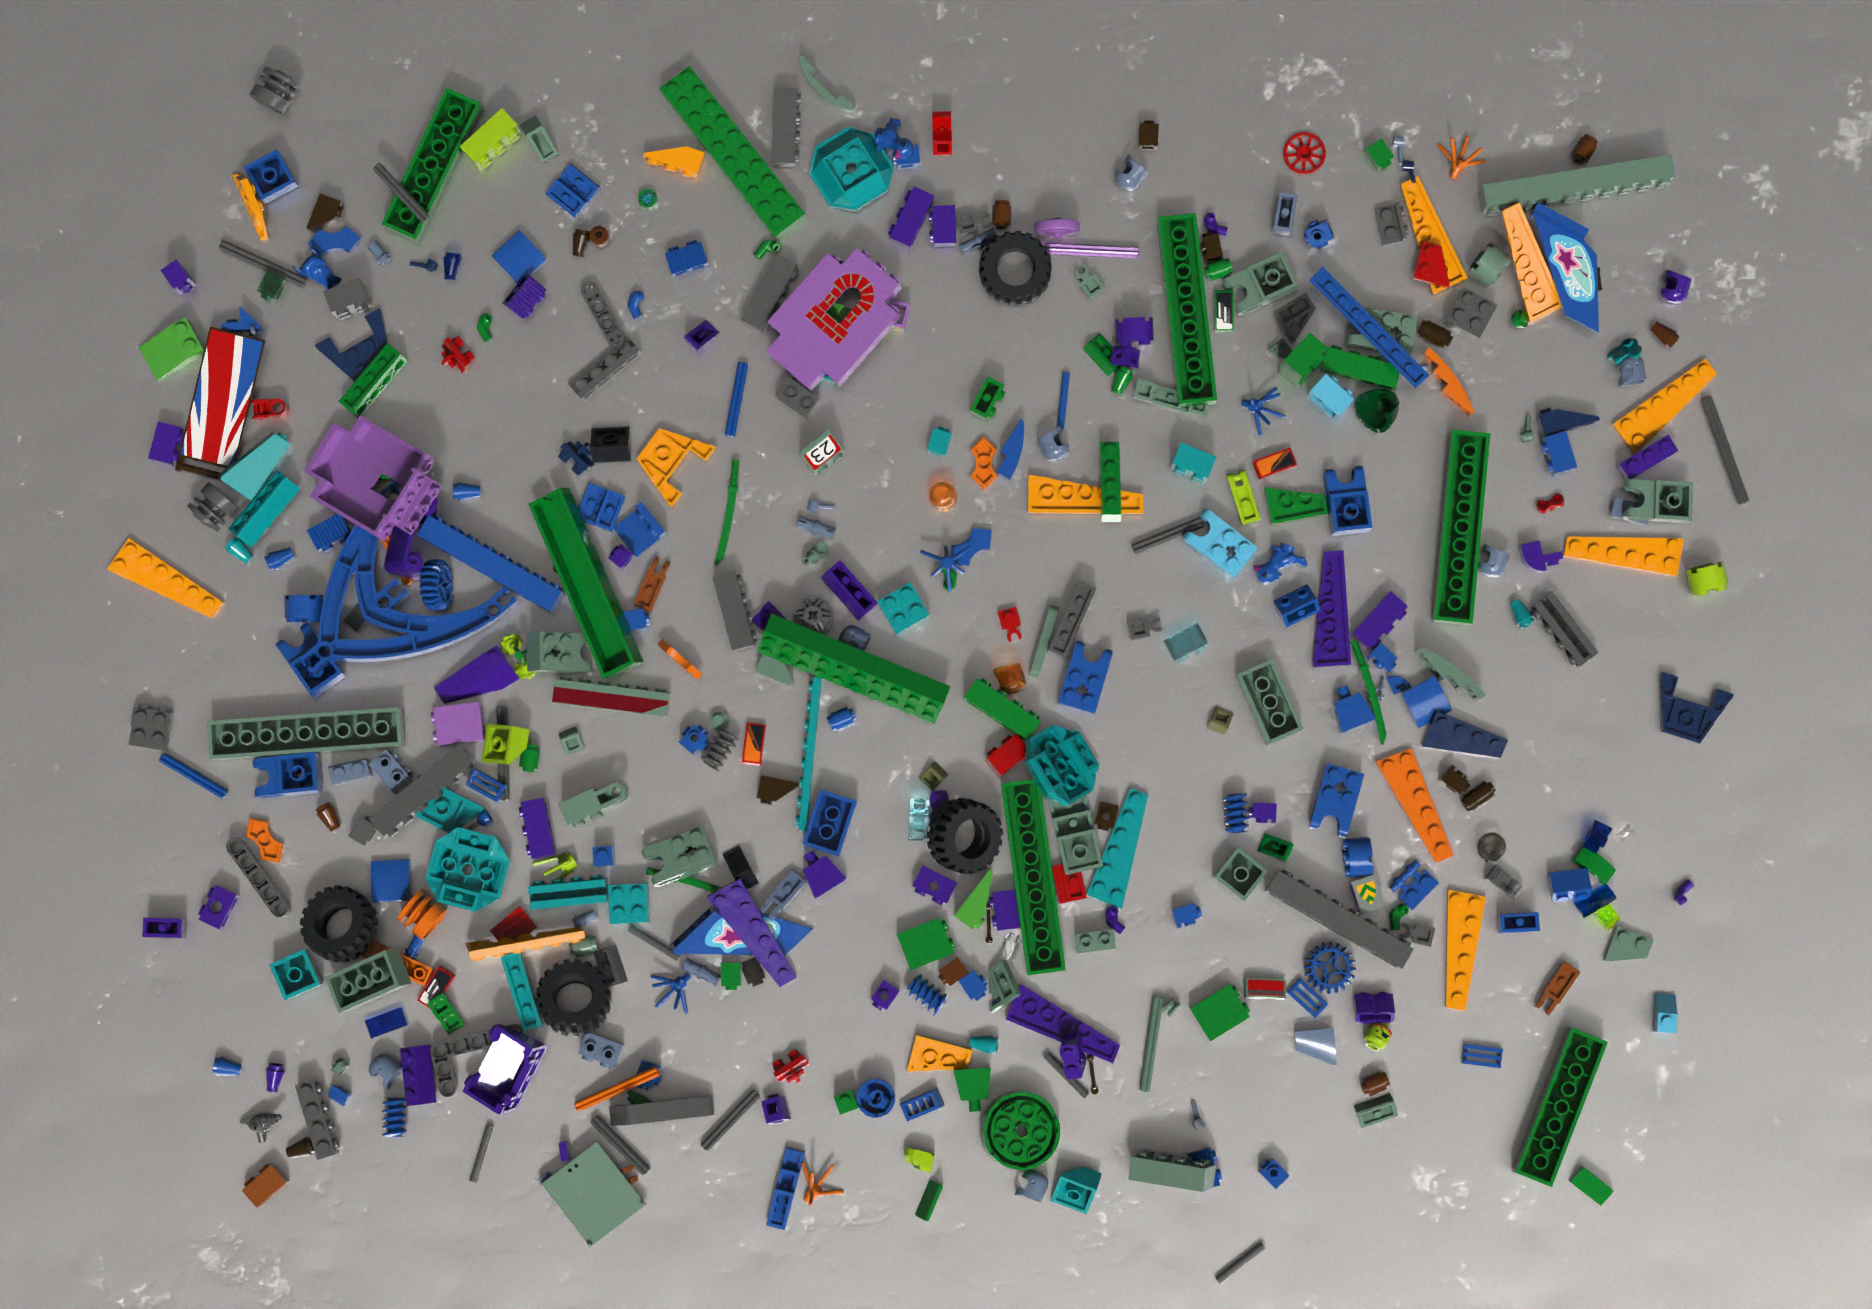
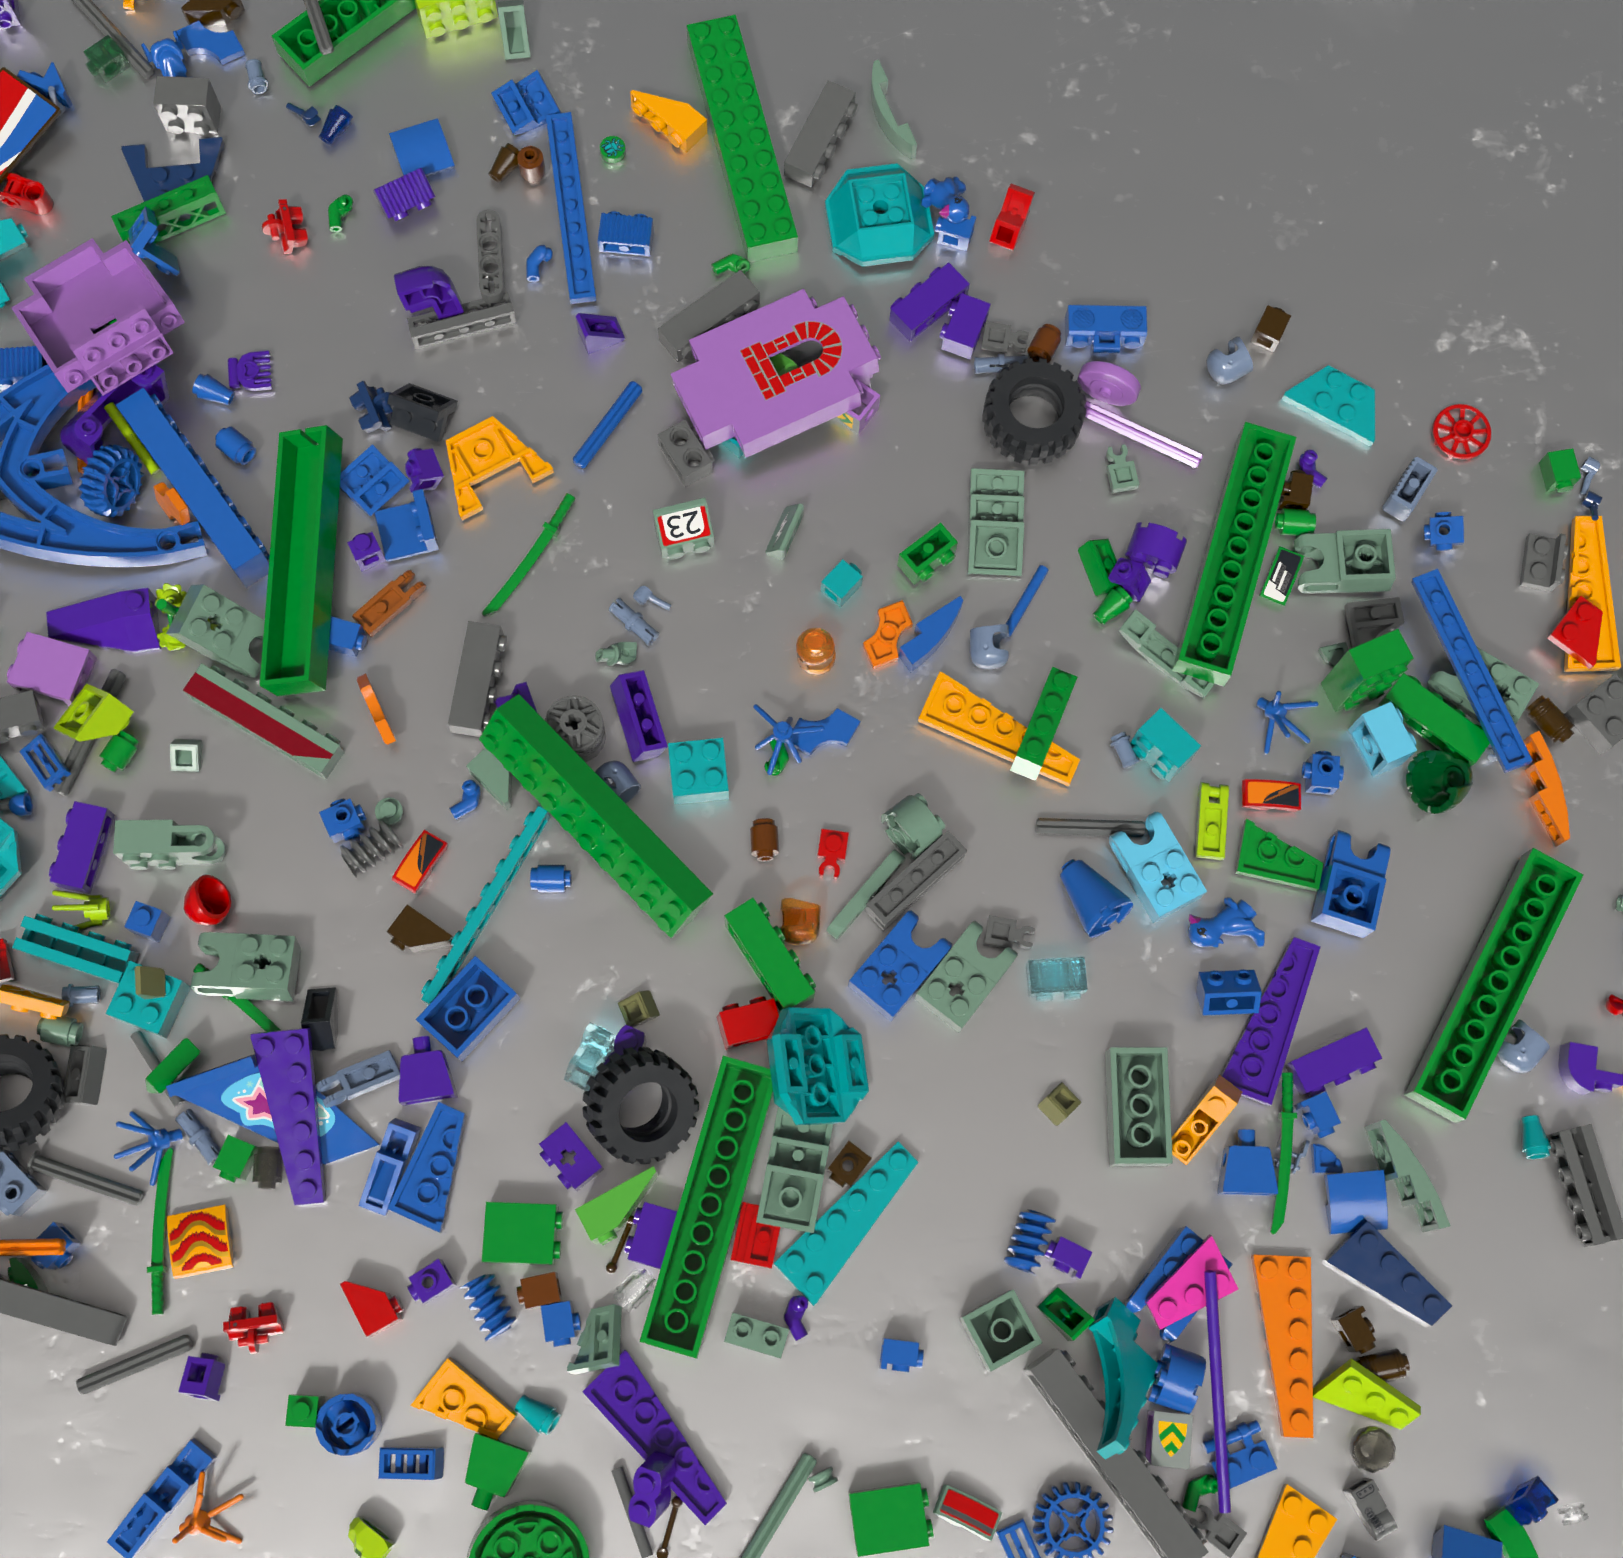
camera: 15 degrees right, 10 degrees down
none -> dark grey axle [27,1150,144,1206]
none -> lime bar [104,402,160,475]
none -> blue bracket [128,206,180,276]
none -> olive slope [135,966,166,999]
none -> green slope [145,1038,201,1093]
none -> green sword [147,1148,174,1315]
none -> orange tile [153,482,191,526]
none -> slope [167,1204,234,1279]
none -> red hat [183,875,231,926]
none -> blue brick [215,426,256,465]
none -> dark purple piece [228,351,272,391]
none -> red slope [340,1281,403,1337]
none -> blue slope [358,1118,422,1216]
none -> blue wing [387,1102,466,1233]
none -> dark purple brick [394,266,464,320]
none -> dark purple brick [405,448,444,493]
none -> blue arm [449,780,481,820]
none -> blue plate [546,112,596,304]
none -> reddish brown brick [750,818,779,861]
none -> sand green slope [765,503,804,560]
none -> sand green brick [881,793,945,860]
none -> sand green brick [914,921,1018,1033]
none -> sand green slope [968,468,1025,576]
none -> blue cone [1060,859,1133,938]
none -> blue piece [1065,305,1147,353]
none -> teal arch [1088,1297,1158,1460]
none -> sand blue pin [1110,732,1139,768]
none -> dark pink wing [1145,1234,1239,1330]
none -> light orange slope [1171,1074,1242,1165]
none -> dark purple piece [1204,1270,1231,1513]
none -> teal wing [1281,365,1375,447]
none -> blue brick [1301,751,1344,795]
none -> lime wing [1313,1358,1421,1430]

